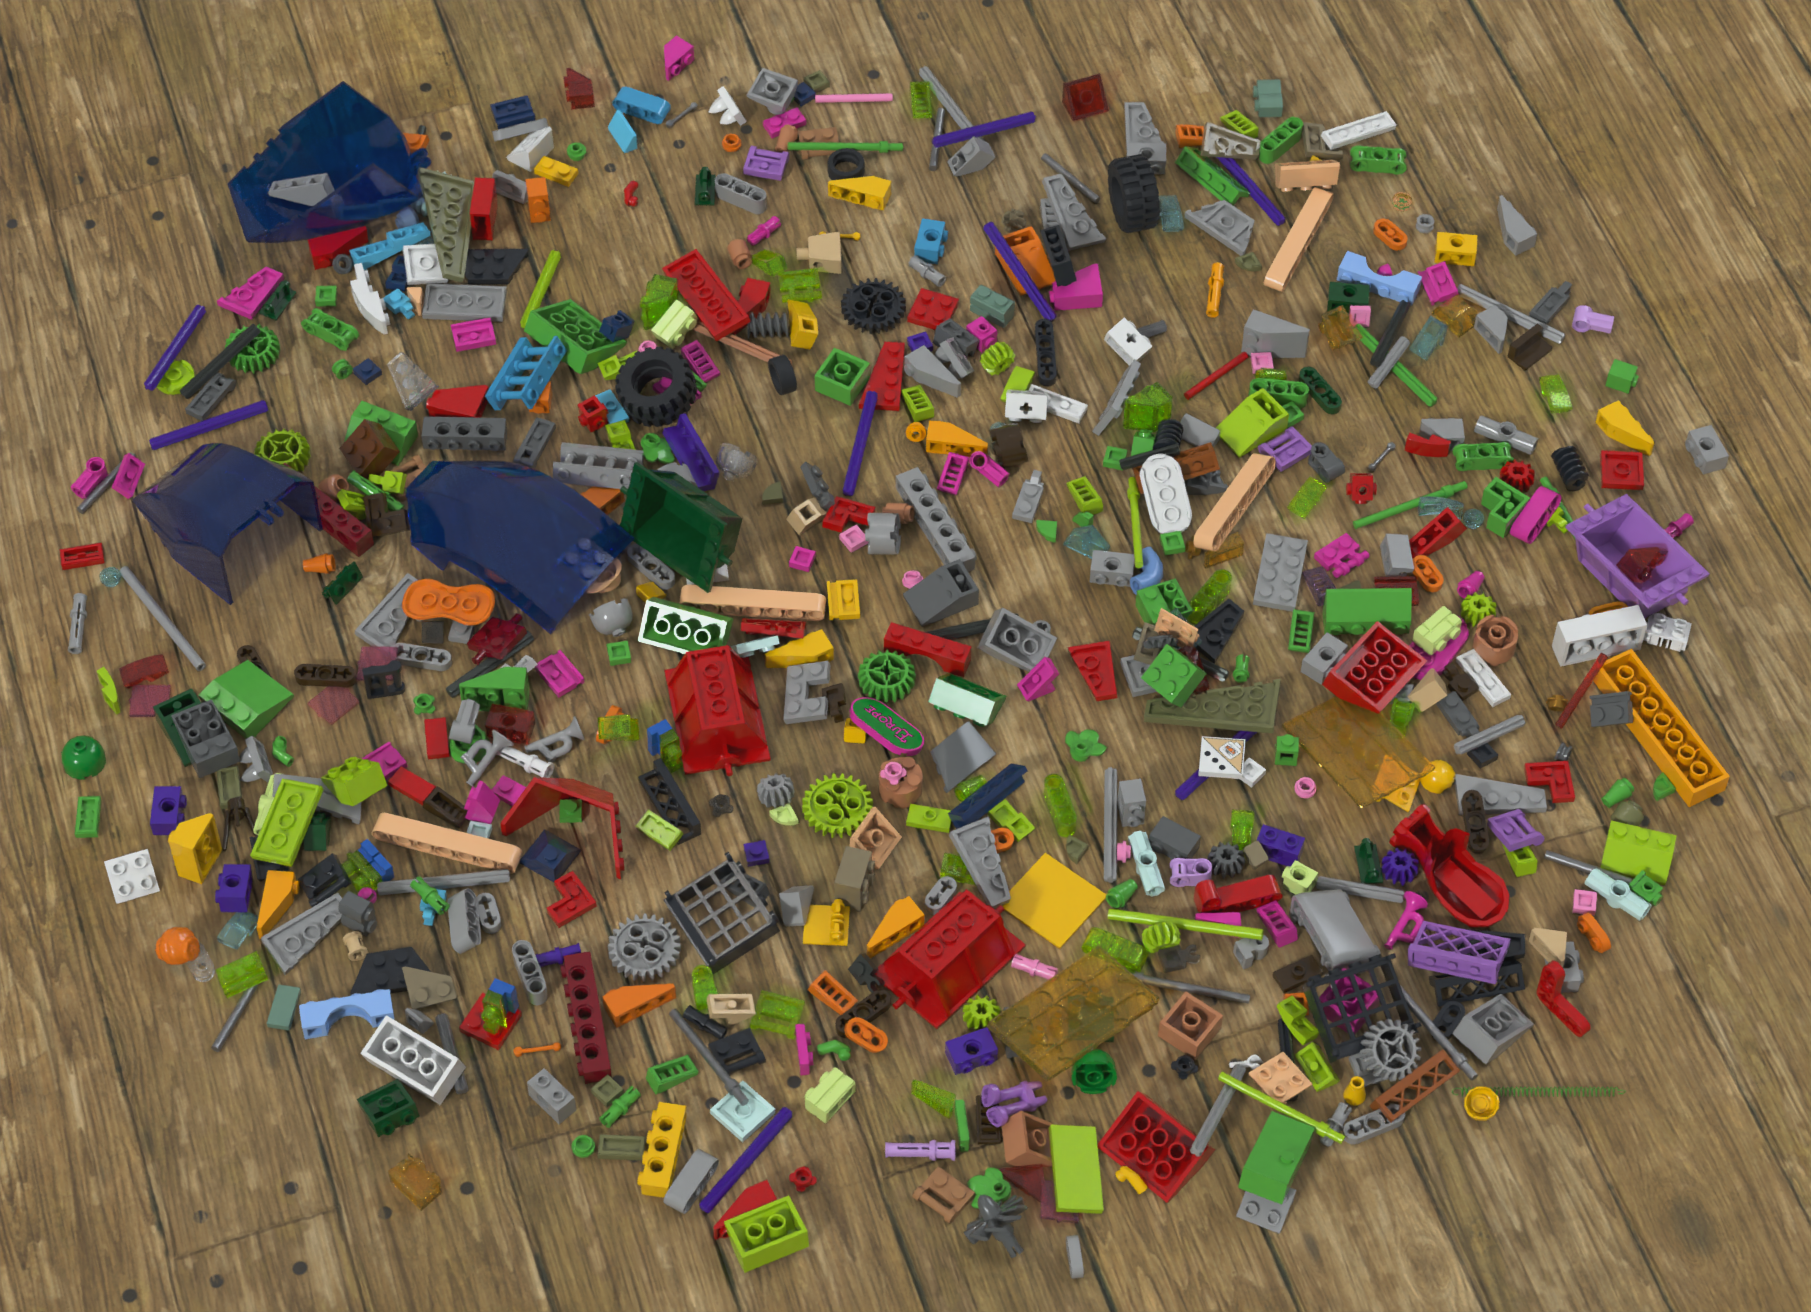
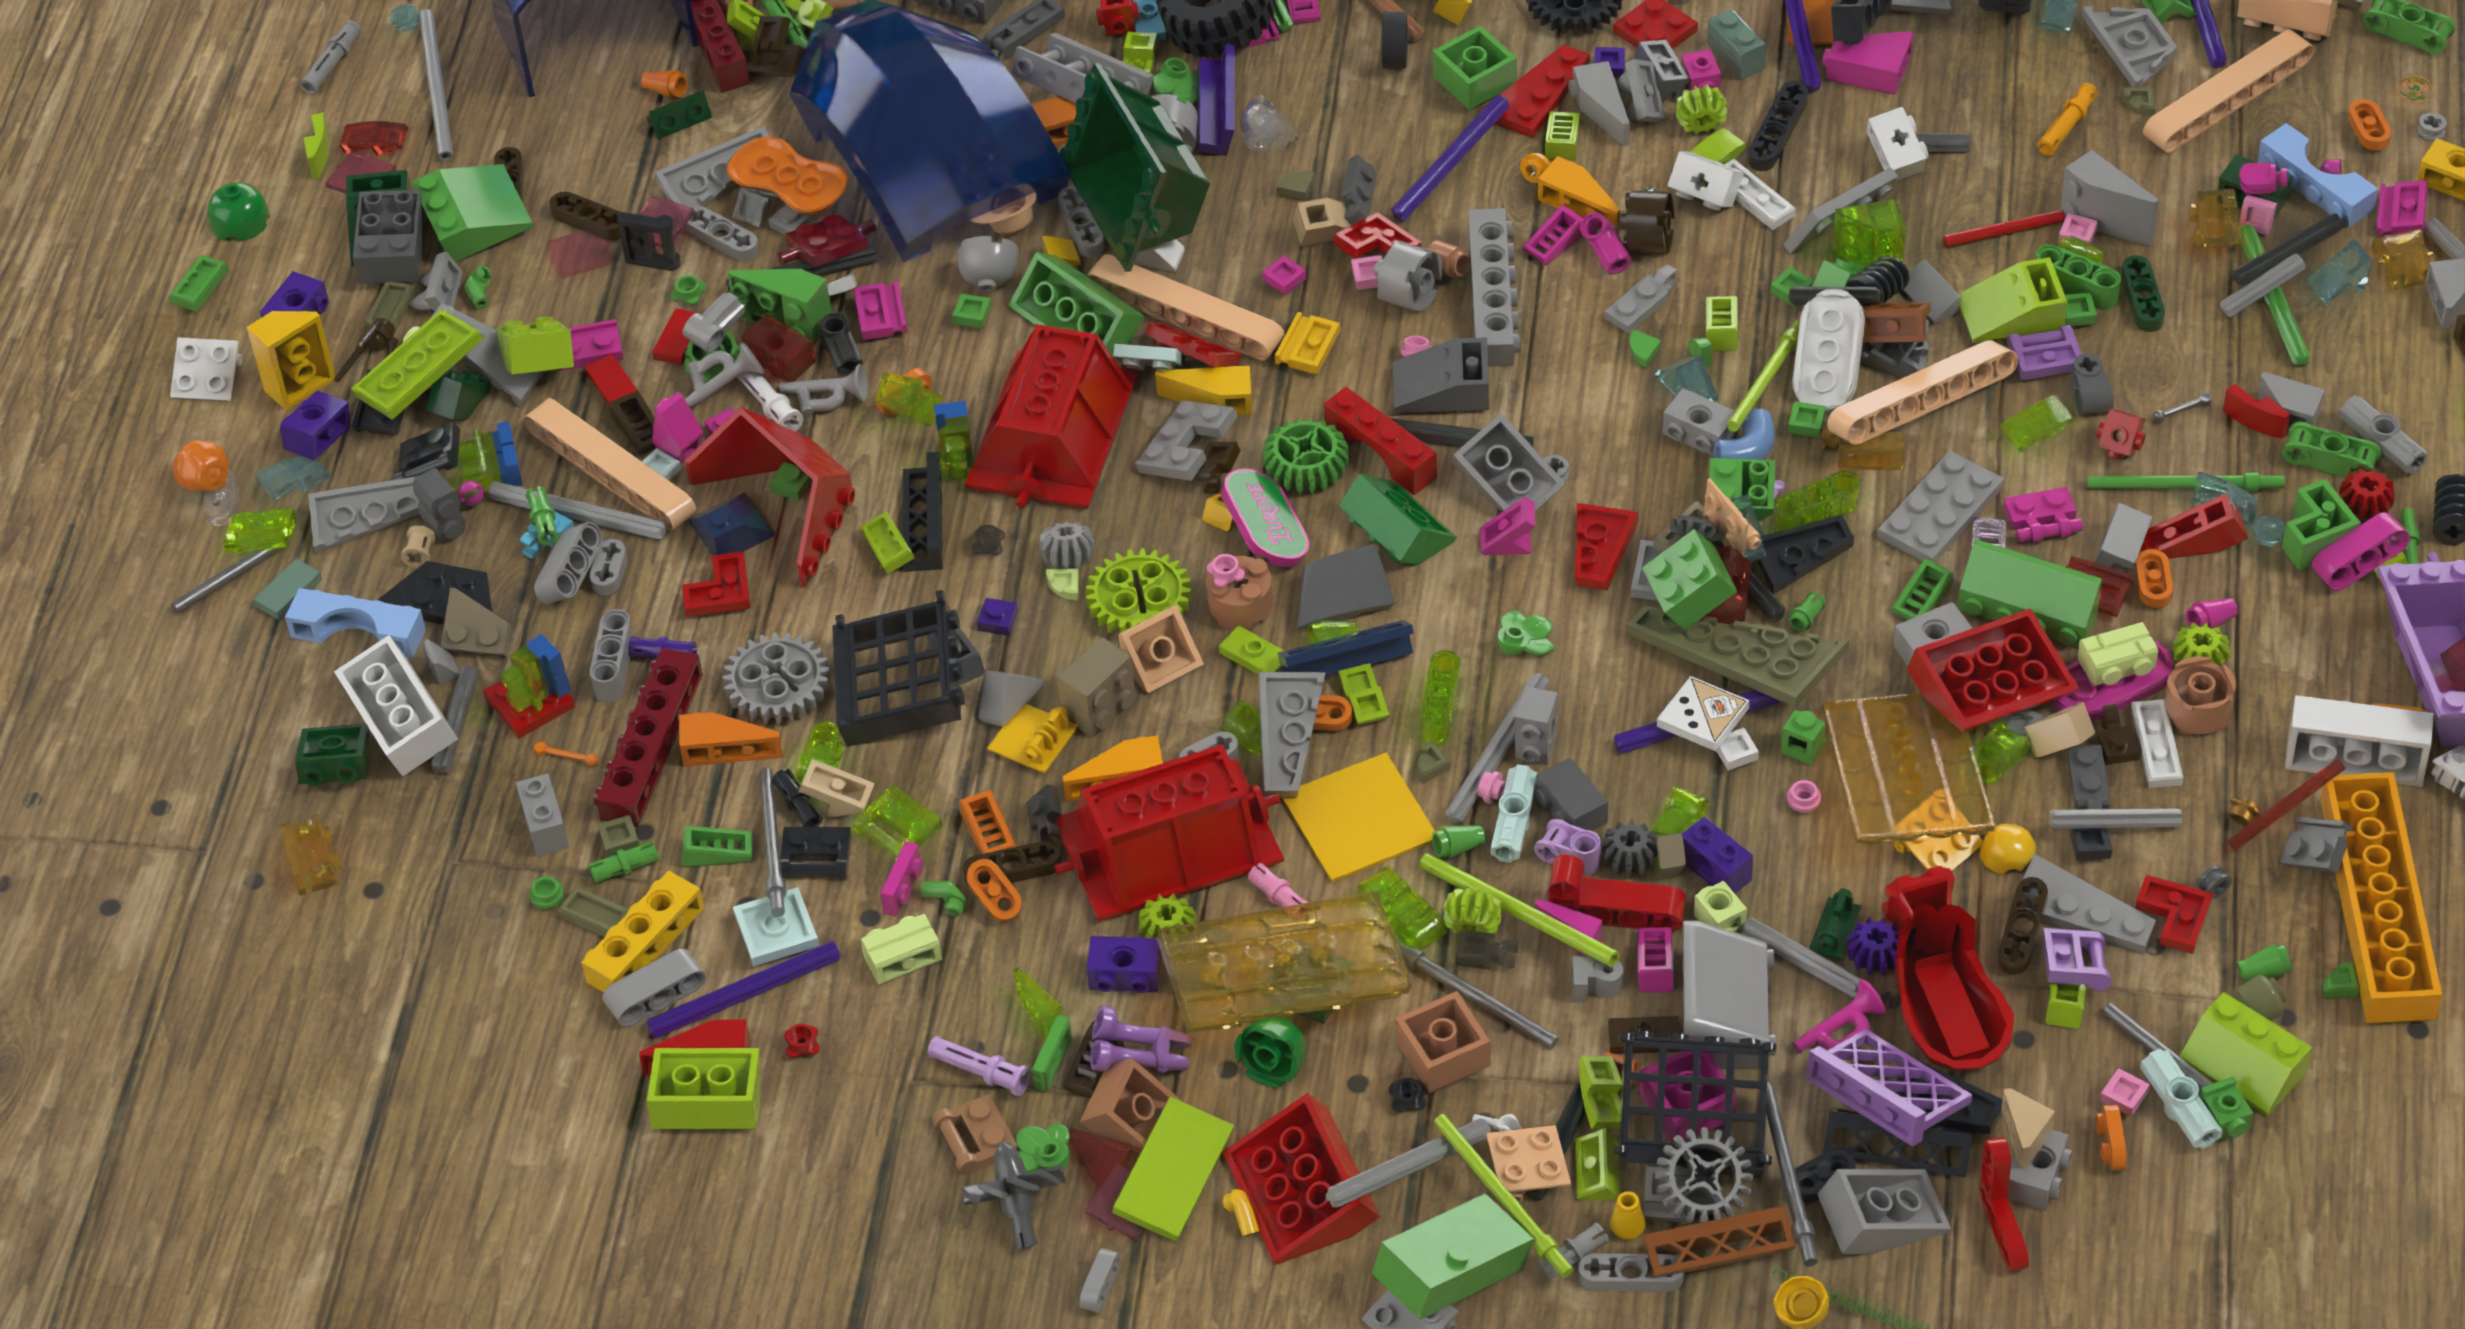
camera: 30 degrees right, 5 degrees down
light orange slope [257,870,300,939] -> none
none -> pearl dark grey piece [821,312,863,377]
none -> dark pink arm [2239,163,2287,194]

